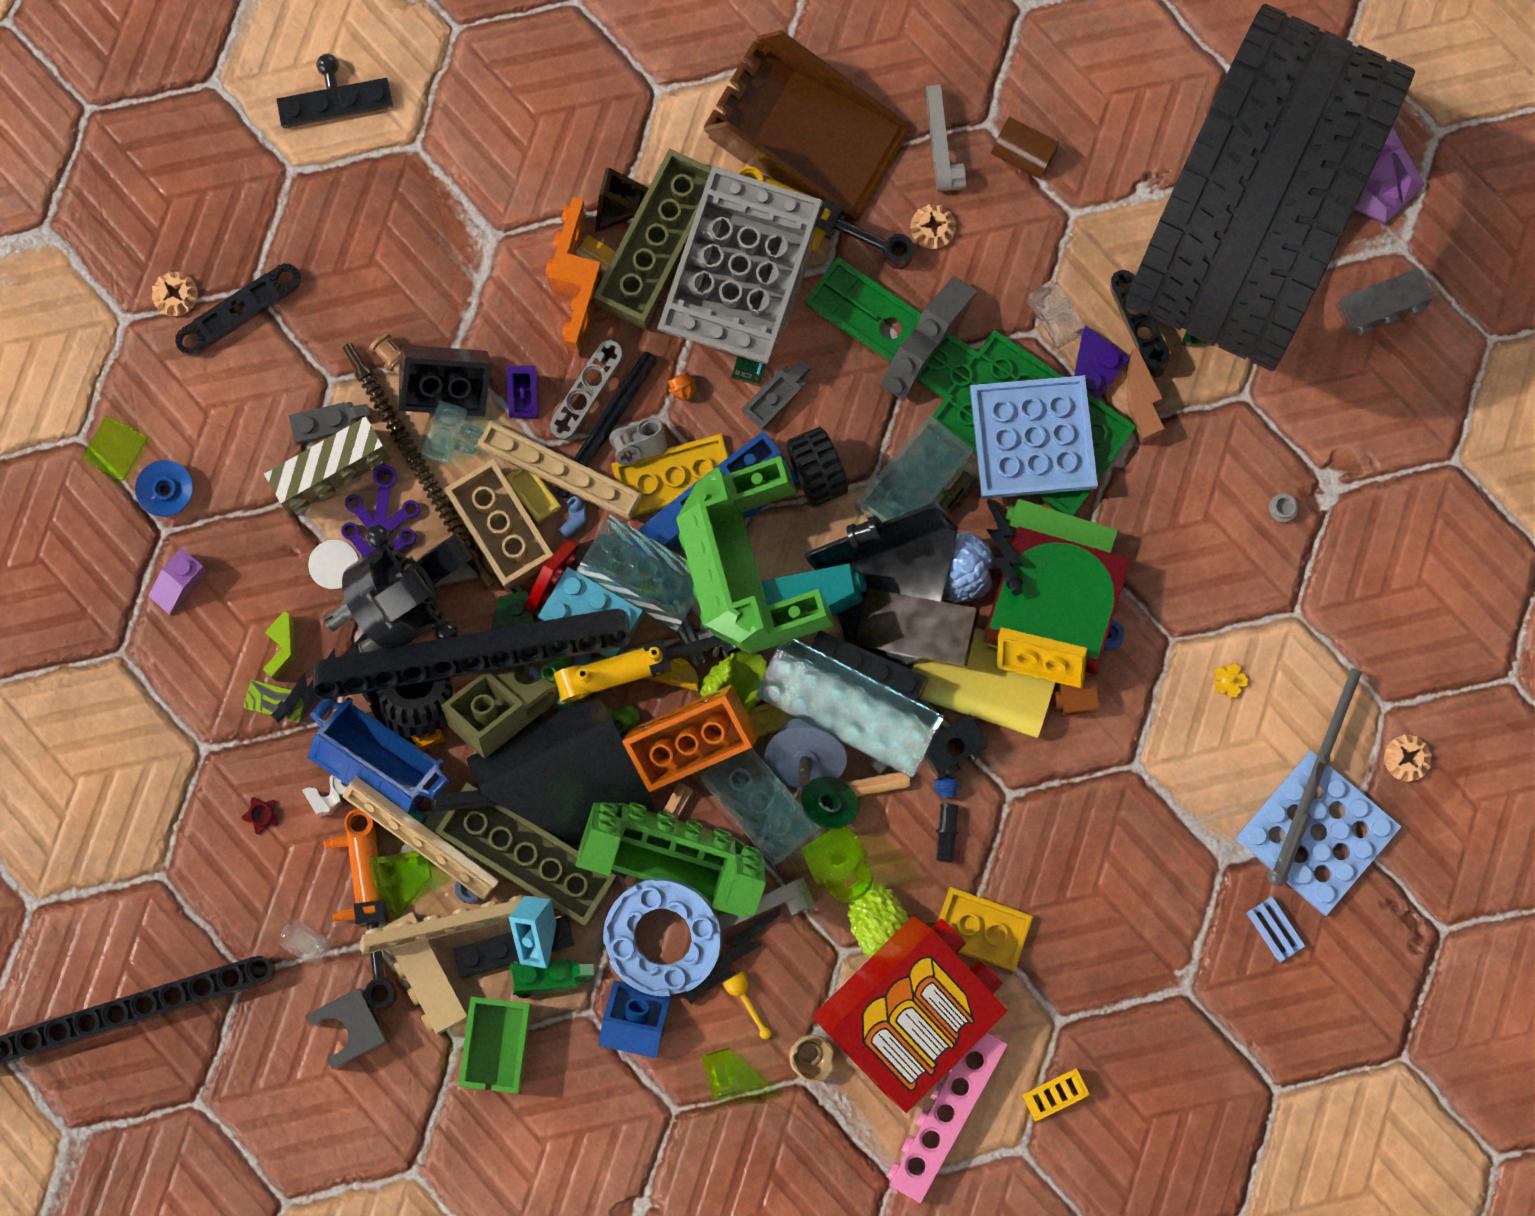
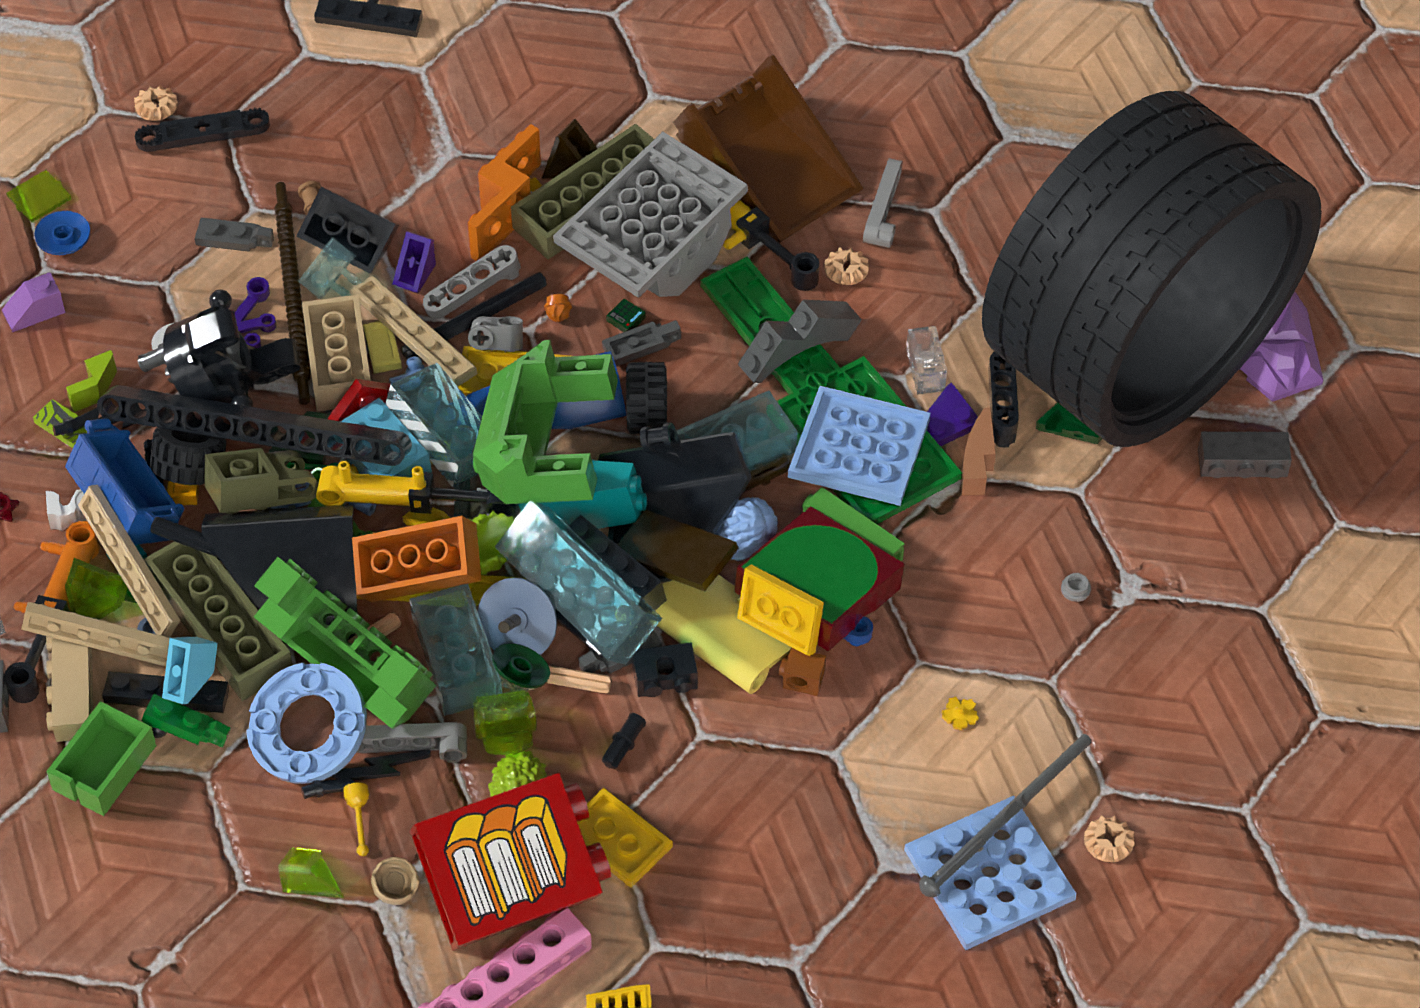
camera: 20 degrees right, 25 degrees down
olive brick [264,417,390,515] -> none
blue slope [598,980,671,1058] -> none
blue plate [932,777,961,798] -> none
black piece [986,498,1024,596] -> none
reddish brown brick [991,116,1059,180] -> none
light blue tile [1246,896,1305,963] -> none

